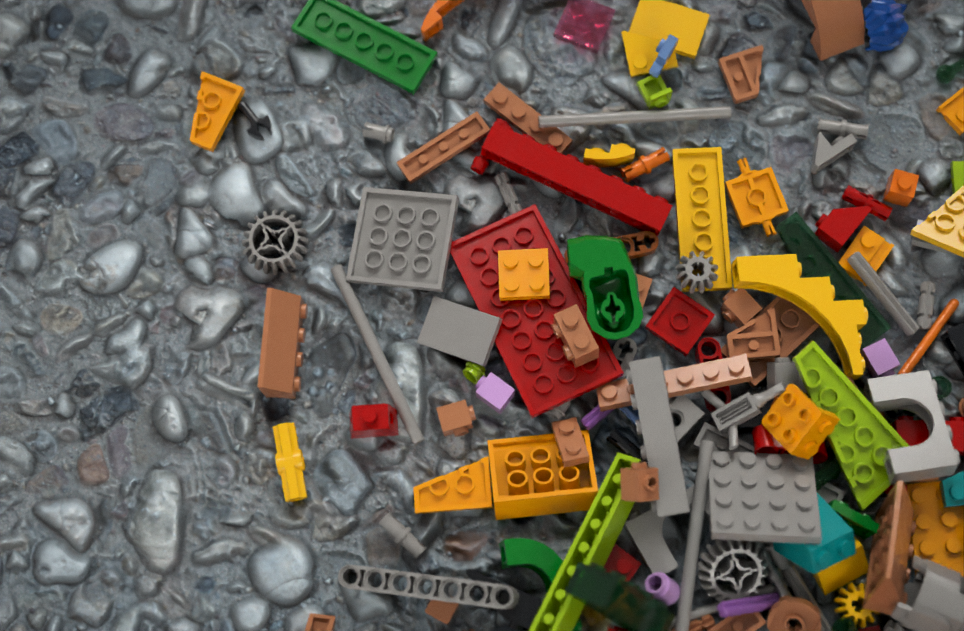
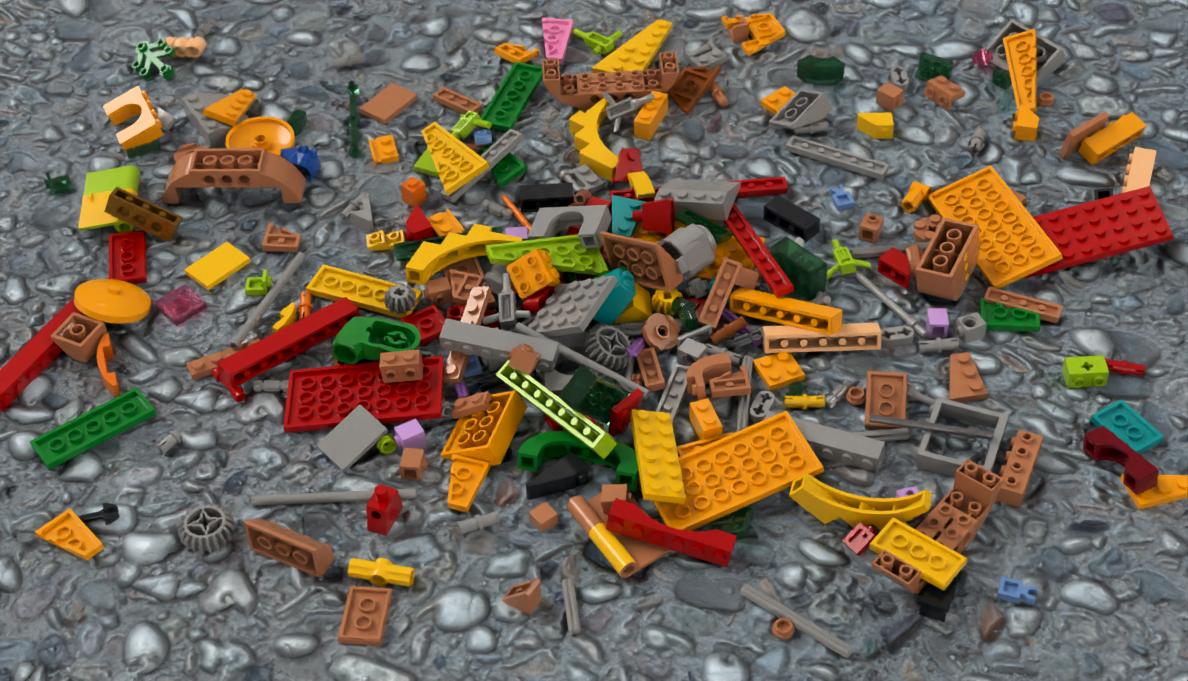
camera: 70 degrees left, 30 degrees down
light grey beam [338,565,519,610] -> none
light grey plate [346,187,459,292] -> none
nougat plate [396,111,490,184] -> none
light orange plate [498,248,550,301] -> none
yellow wing [621,31,678,78] -> none
medium blue plate [649,34,678,78] -> none
light orange plate [724,158,789,237] -> none
red pin [841,185,893,222] -> none
light grey axle [847,252,919,336] -> none
none -> nougat tile [338,586,393,646]
none -> yellow slope [366,229,407,251]

